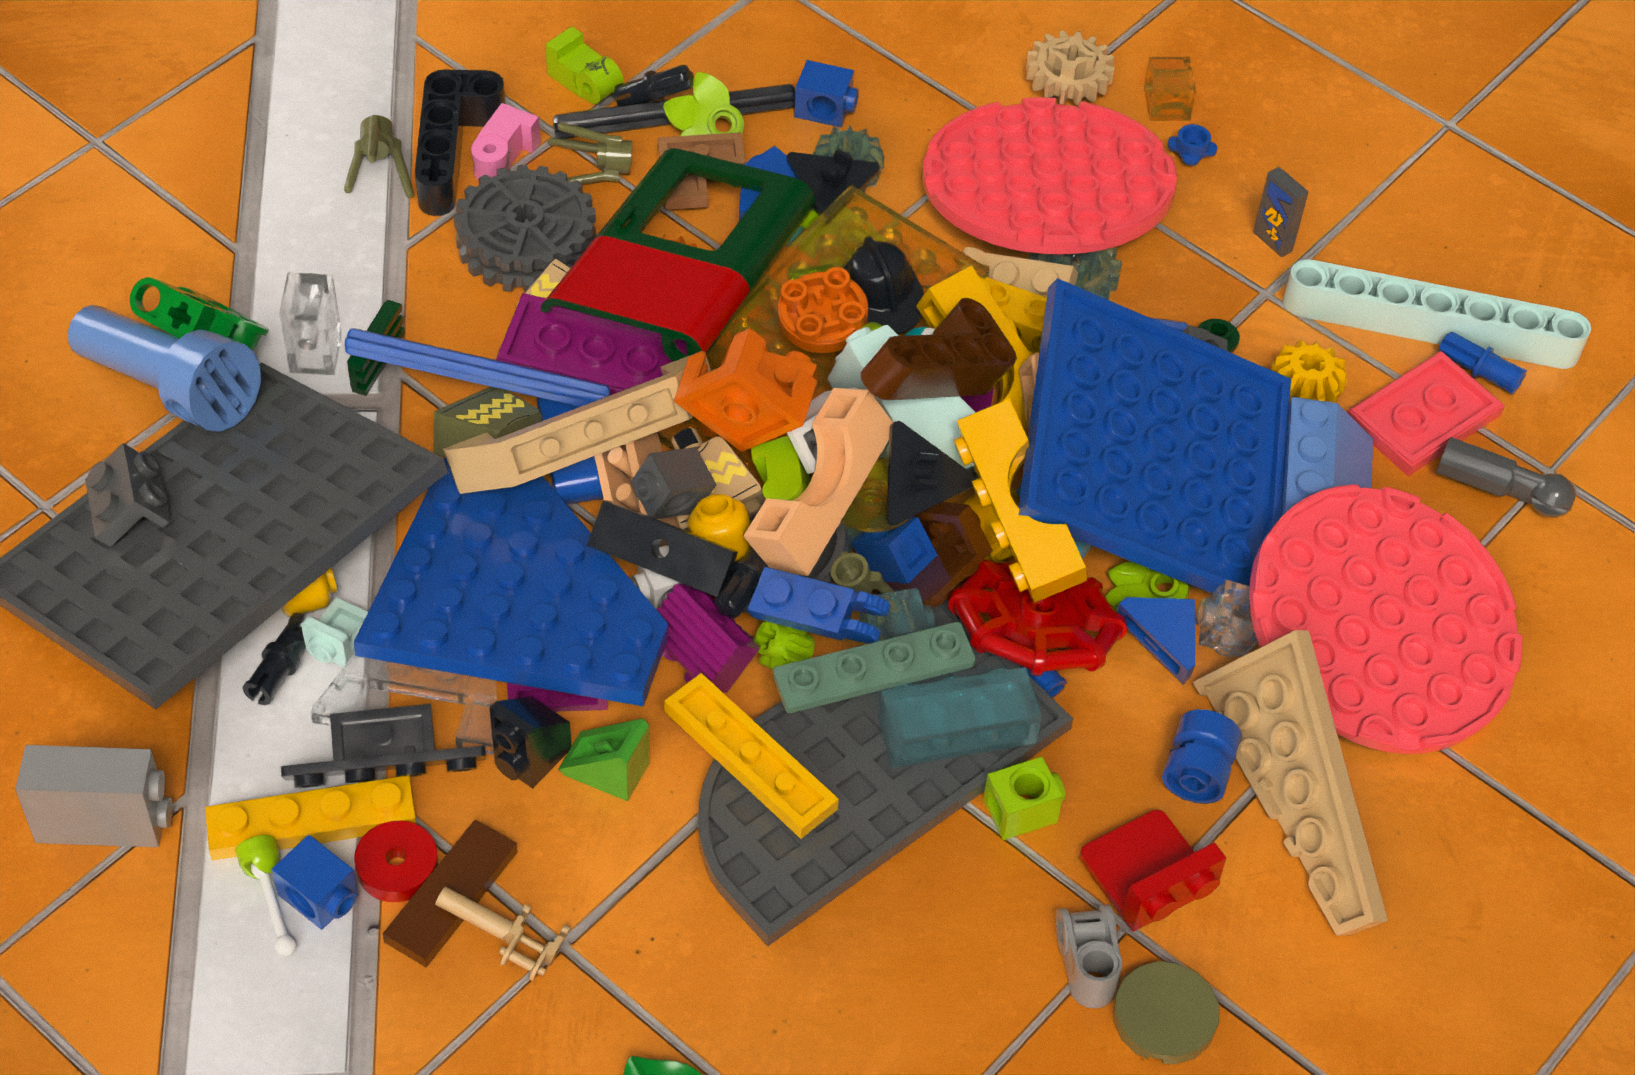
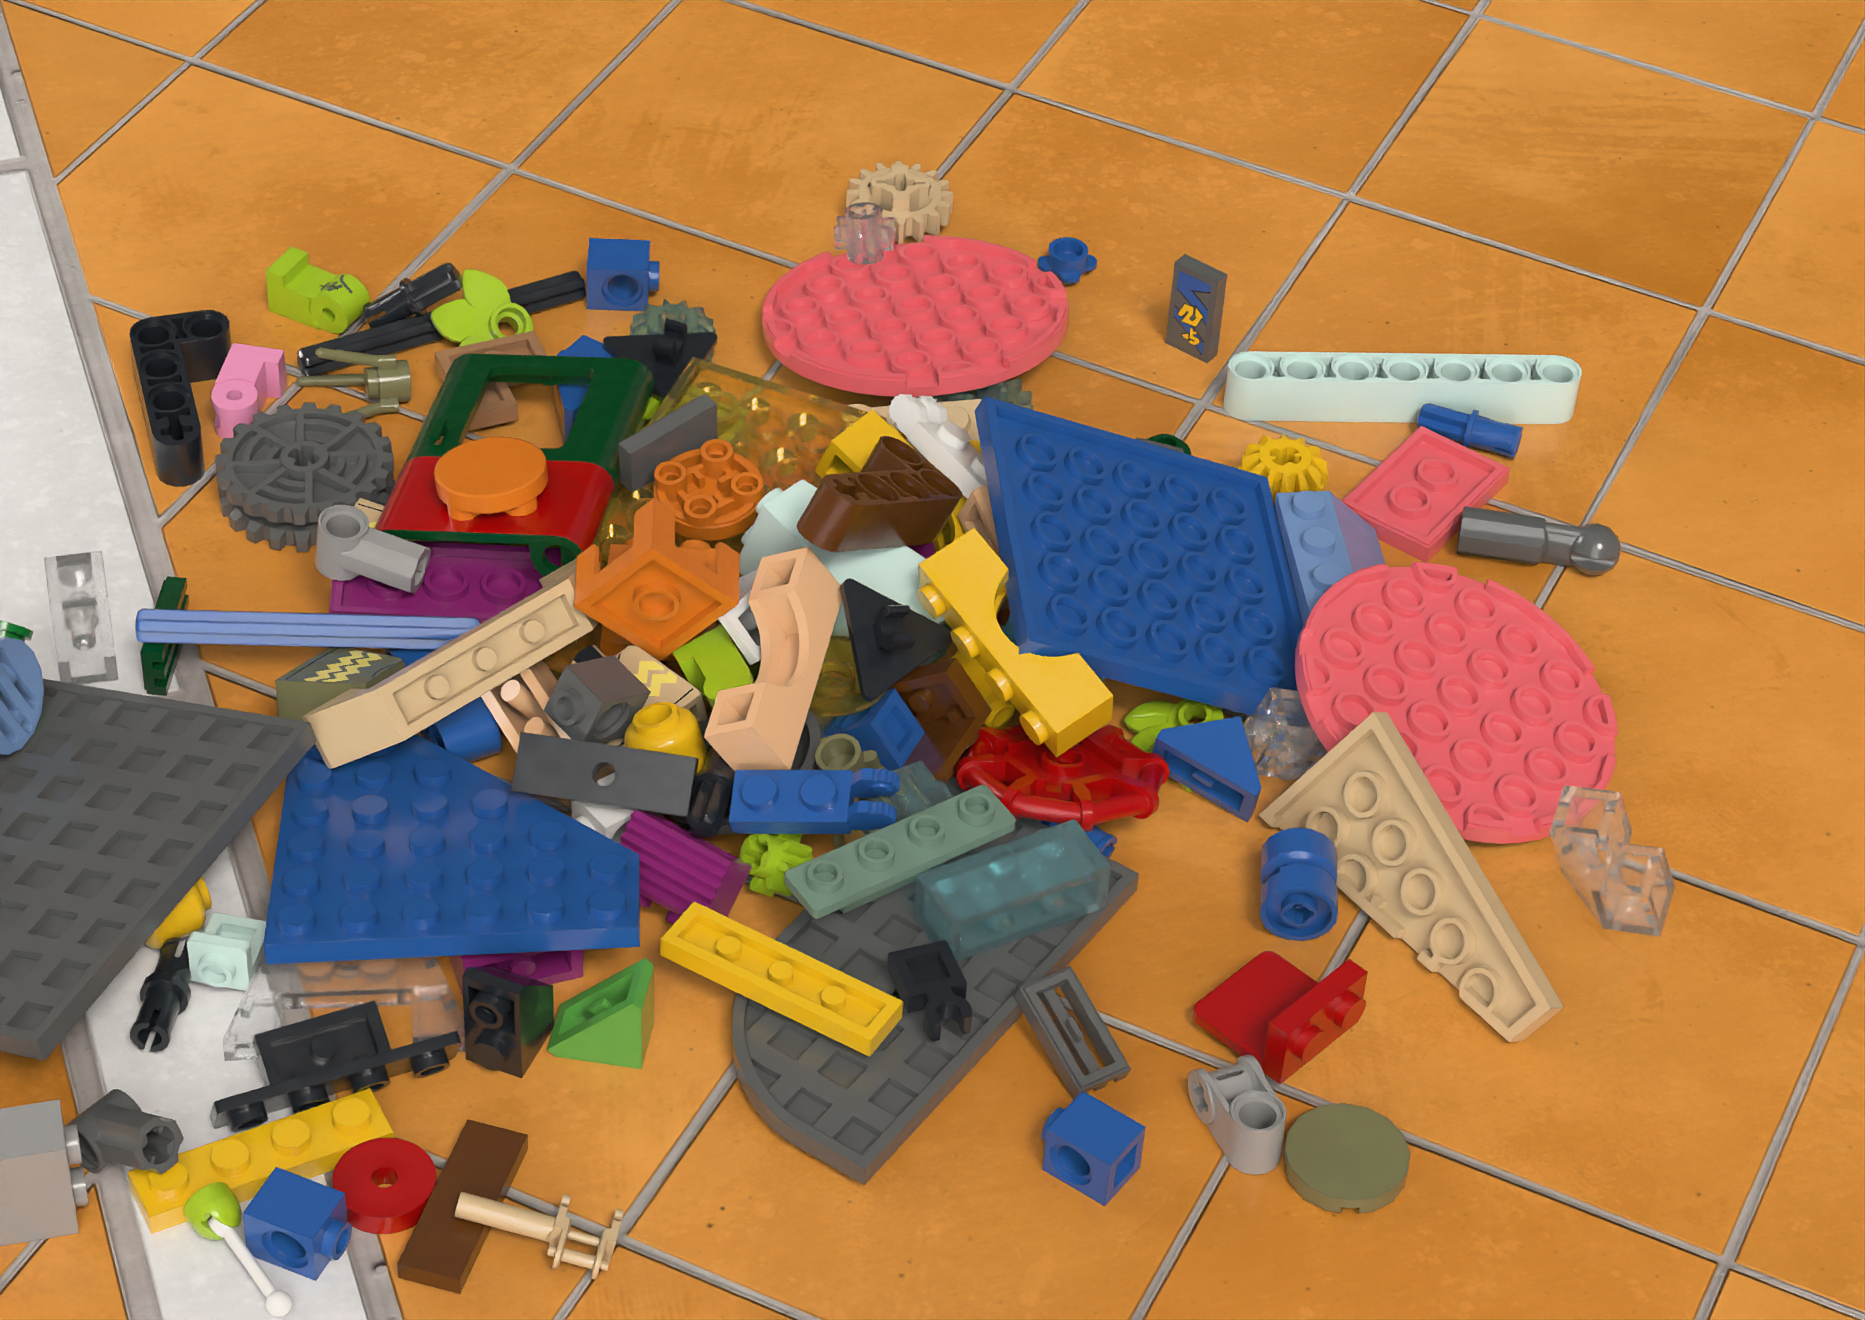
camera: 15 degrees left, 10 degrees down
olive plant [344,115,414,198] -> none
black piece [844,236,924,334] -> none
lime brick [983,756,1065,840] -> none
clear yellow brick [1144,57,1196,121] -> none
none -> dark grey piece [64,1089,184,1174]
none -> light grey piece [315,505,431,594]
none -> orange tile [434,437,548,521]
none -> dark grey tile [618,394,718,493]
none -> clear gear [834,202,896,264]
none -> black plate [887,940,972,1042]
none -> white hinge [888,394,988,499]
none -> dark grey tile [1014,966,1131,1100]
none -> blue brick [1041,1091,1145,1206]
none -> clear brick [1549,785,1675,937]

